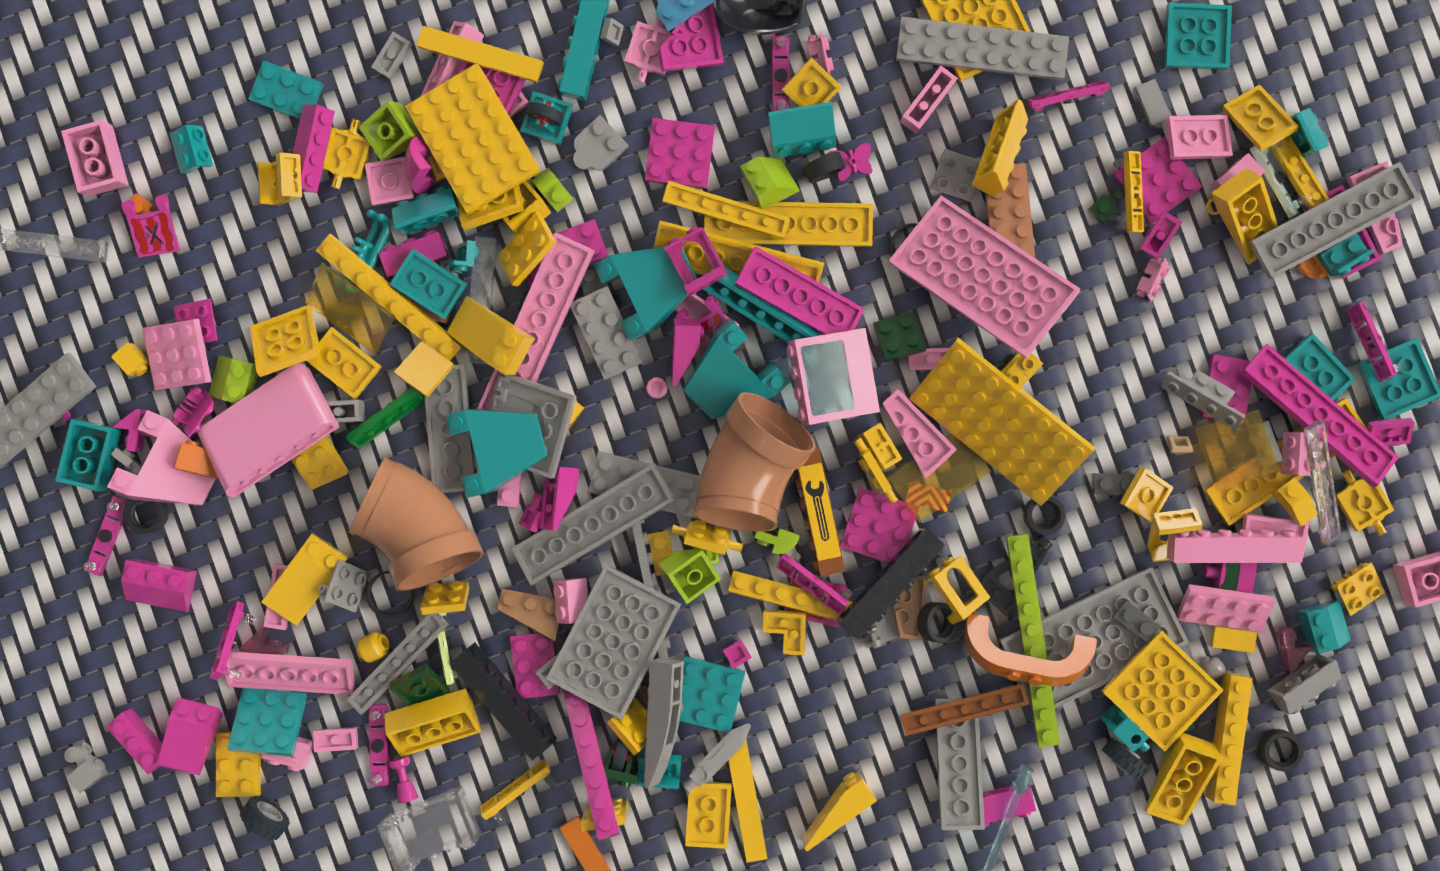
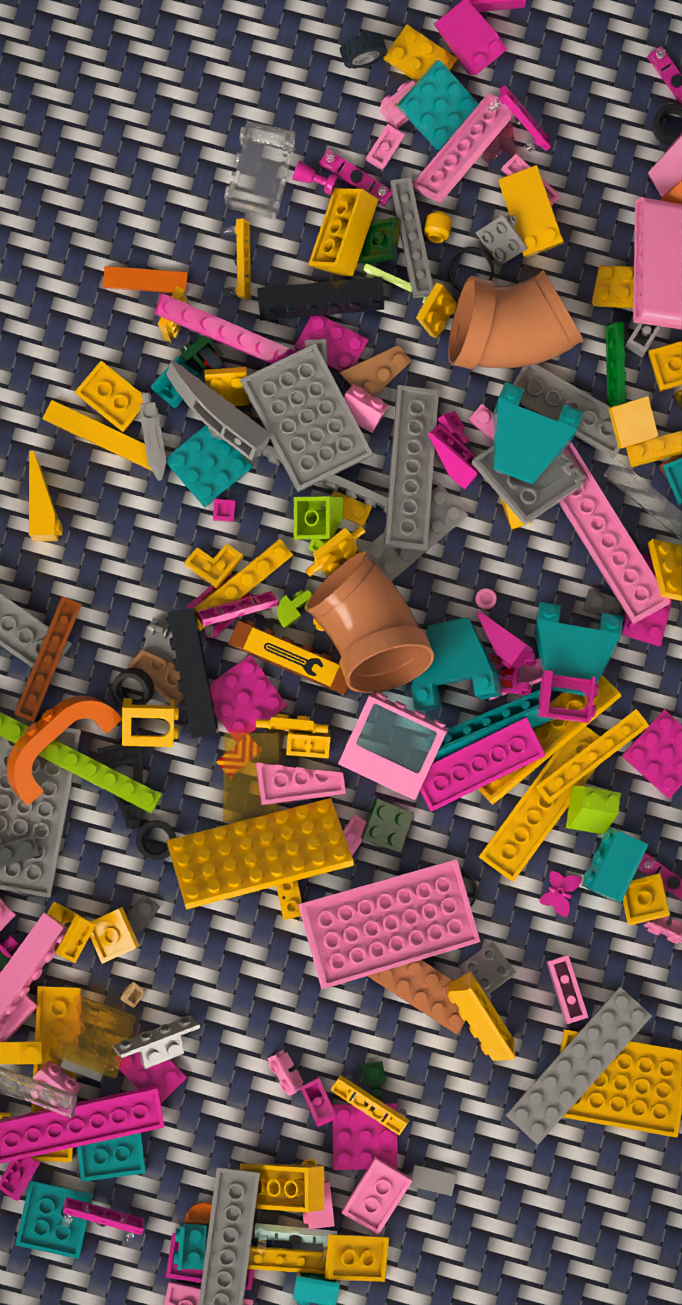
camera: 120 degrees right, 5 degrees down
dark pink slope [121,558,197,612] -> none
yellow slope [447,296,535,375] -> none
light grey plate [570,286,643,380] -> none
black tyre [803,151,846,183] -> none
dark pink piece [1027,80,1110,125] -> none
teal plate [1164,2,1232,70] -> none

